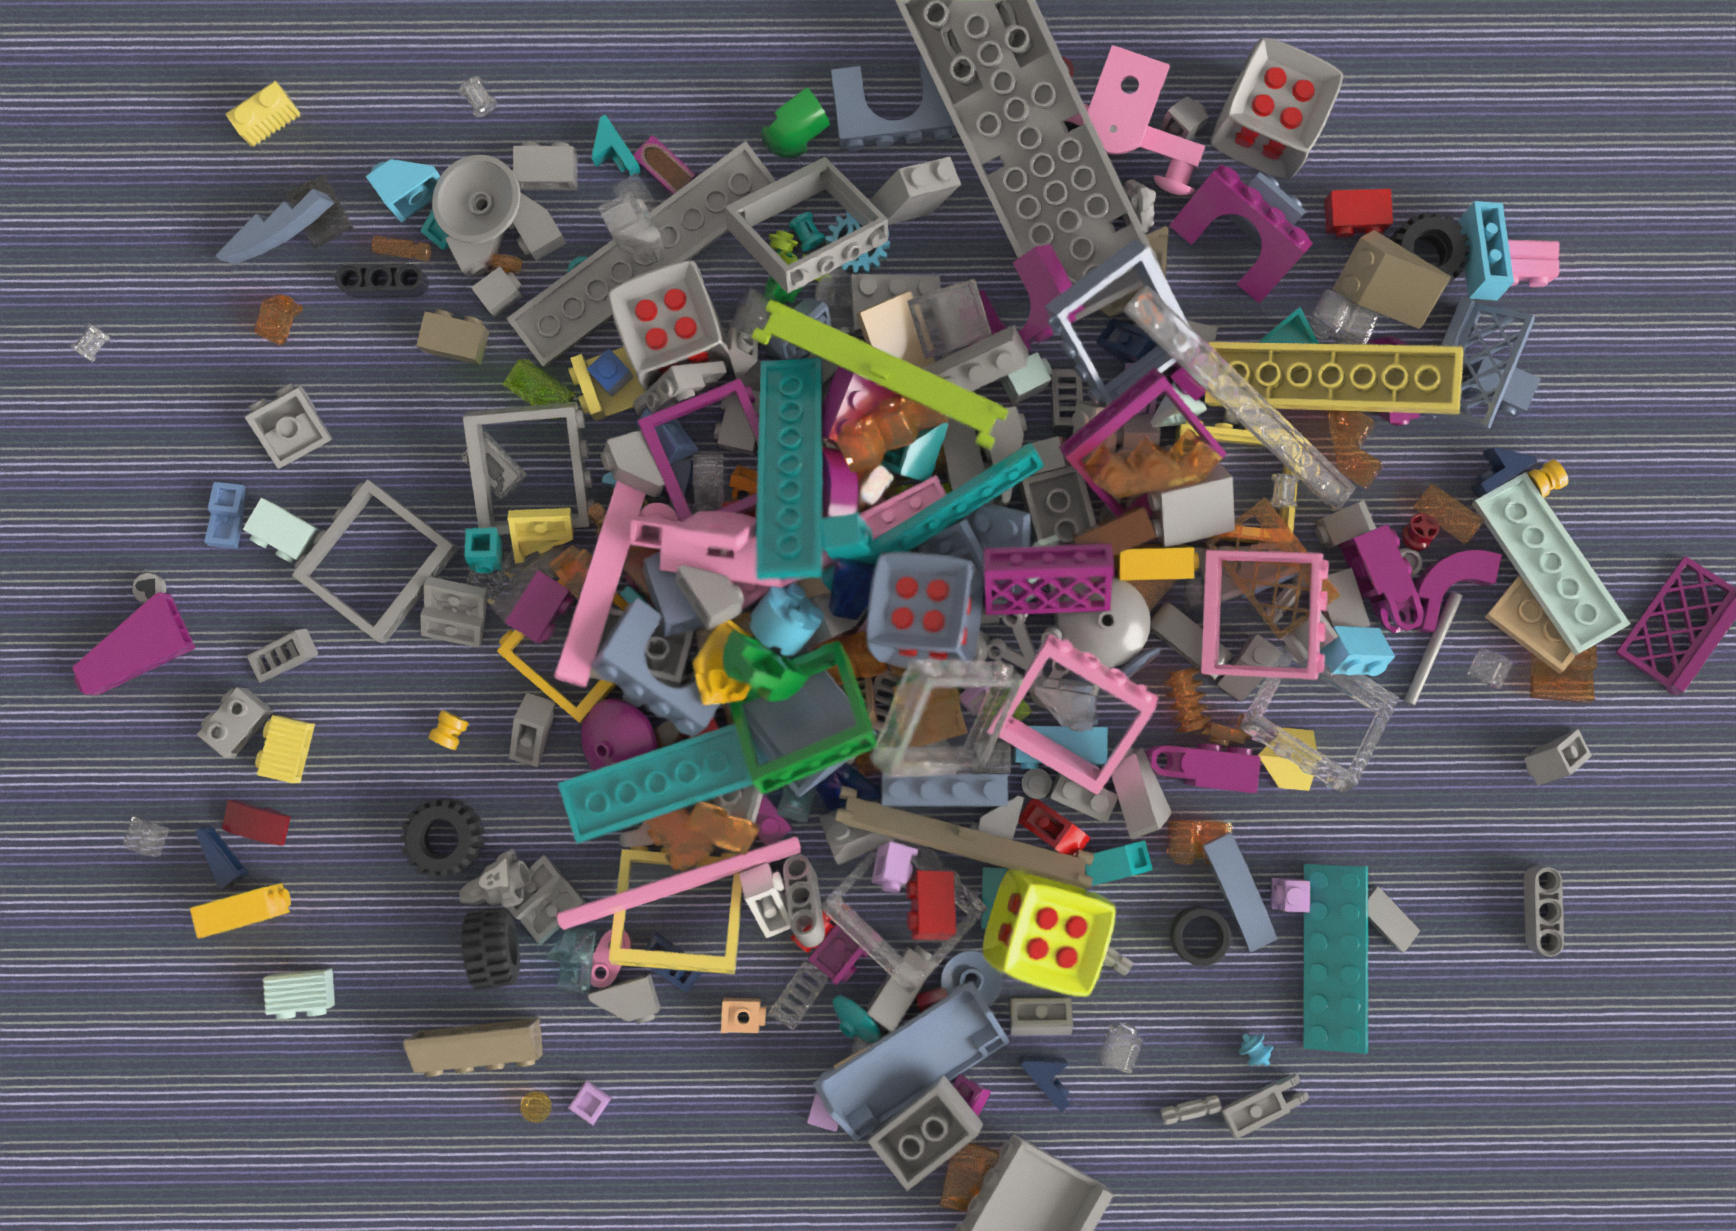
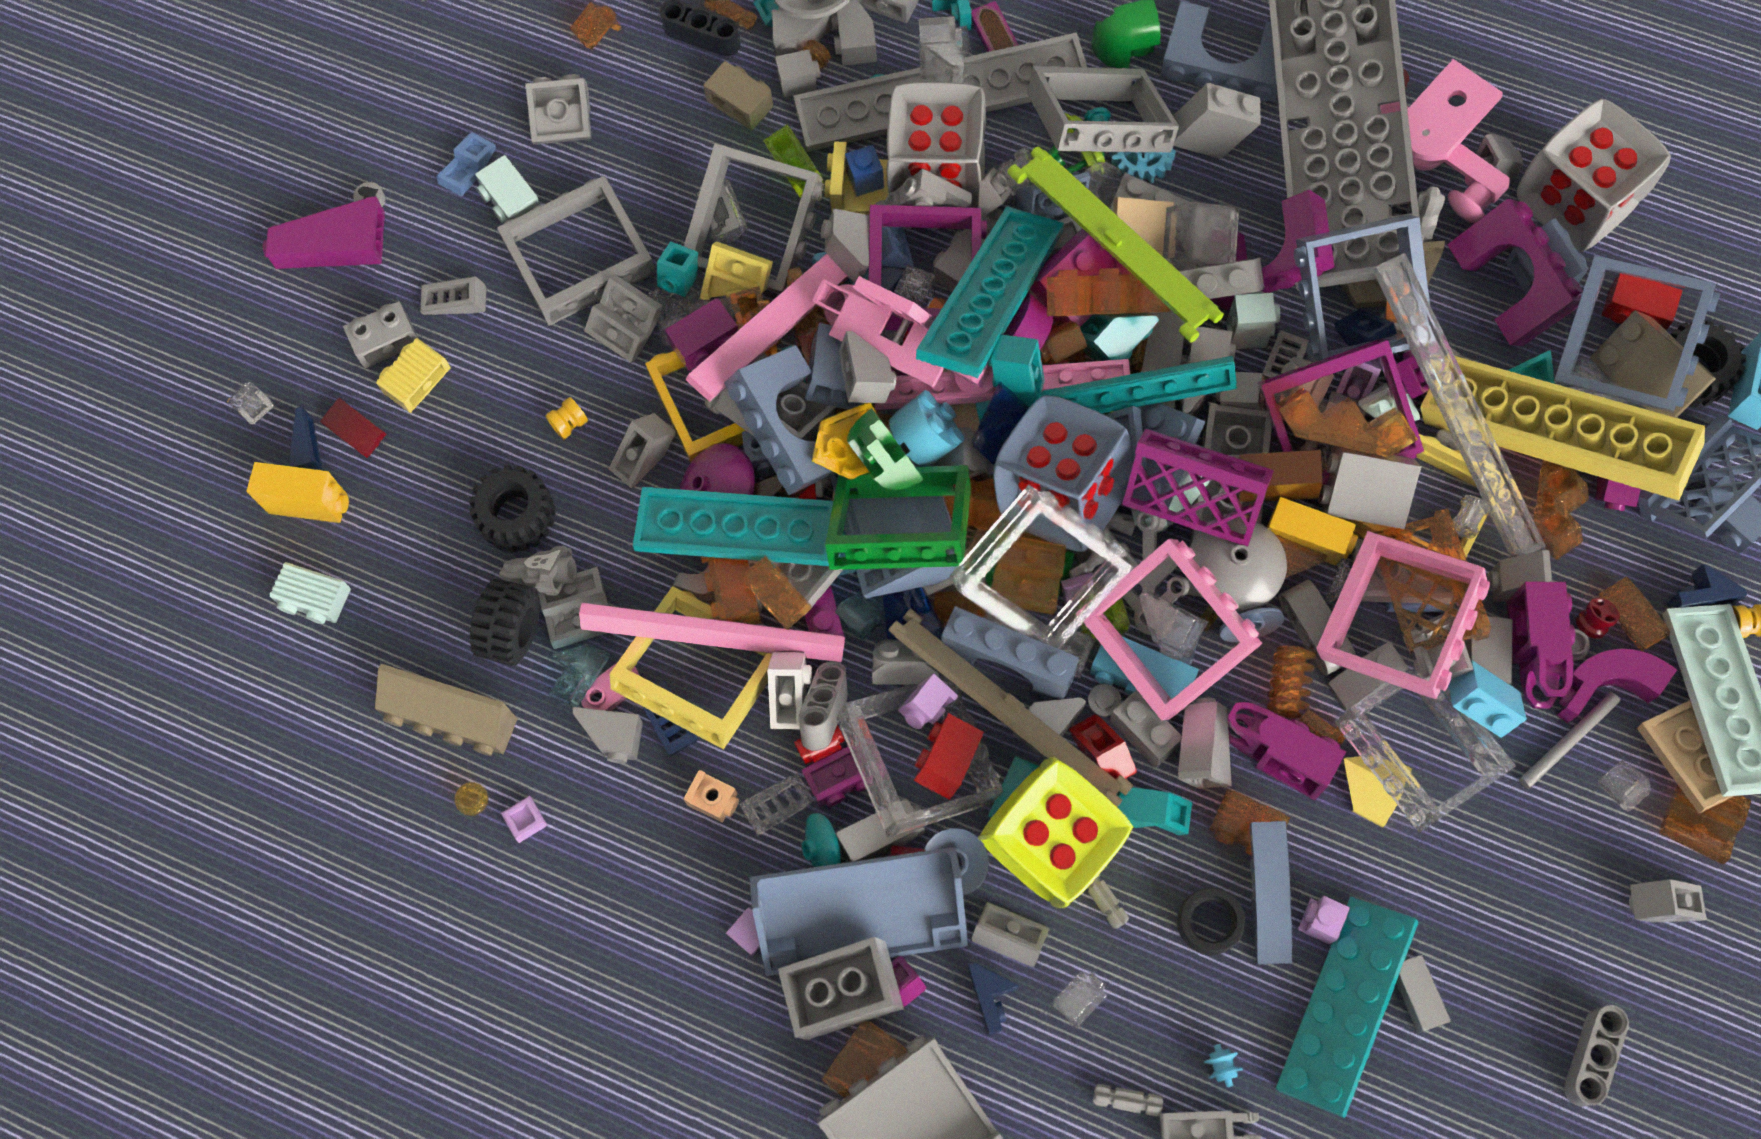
camera: 35 degrees right, 15 degrees down
none -> sand blue window [1554,255,1721,413]

